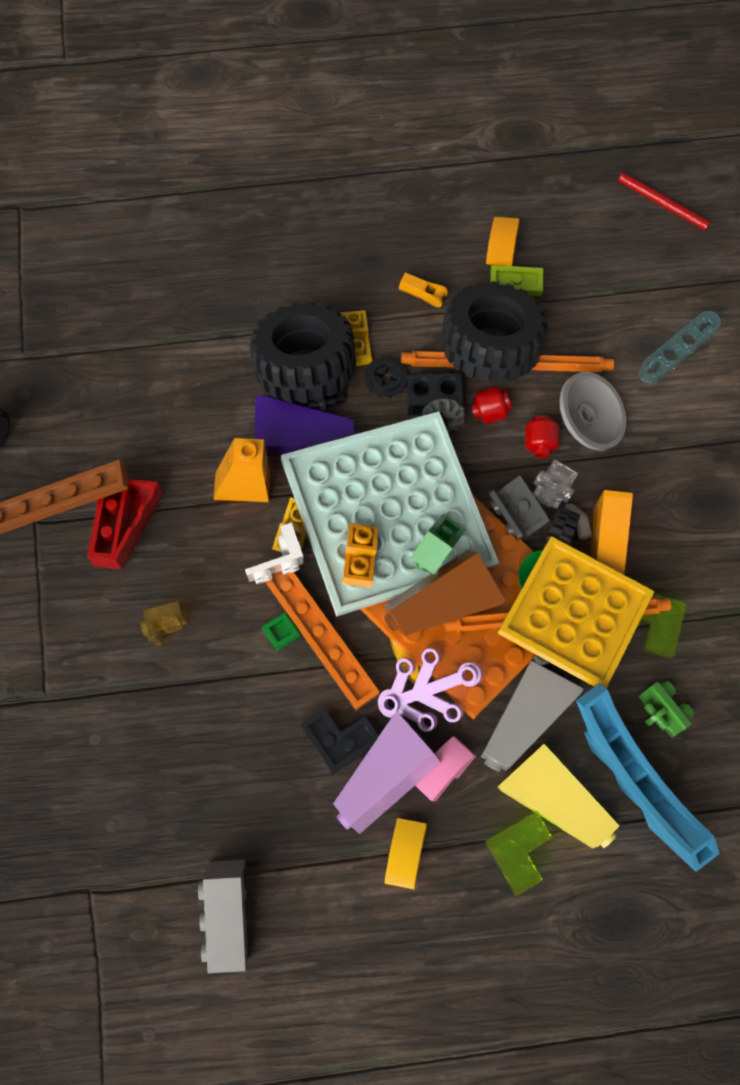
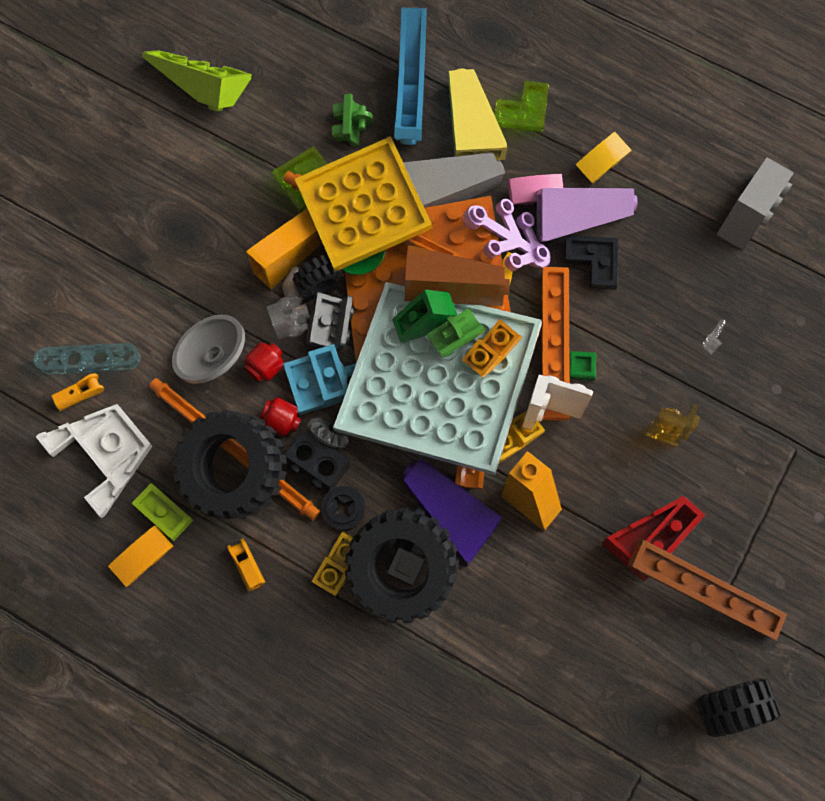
camera: 140 degrees left, 0 degrees up
none -> white wing [35,404,152,518]
none -> light orange bar [51,373,104,411]
none -> medium azure plate [284,344,356,415]
none -> bright green hips [427,308,485,358]
none -> clear hand [702,319,726,354]

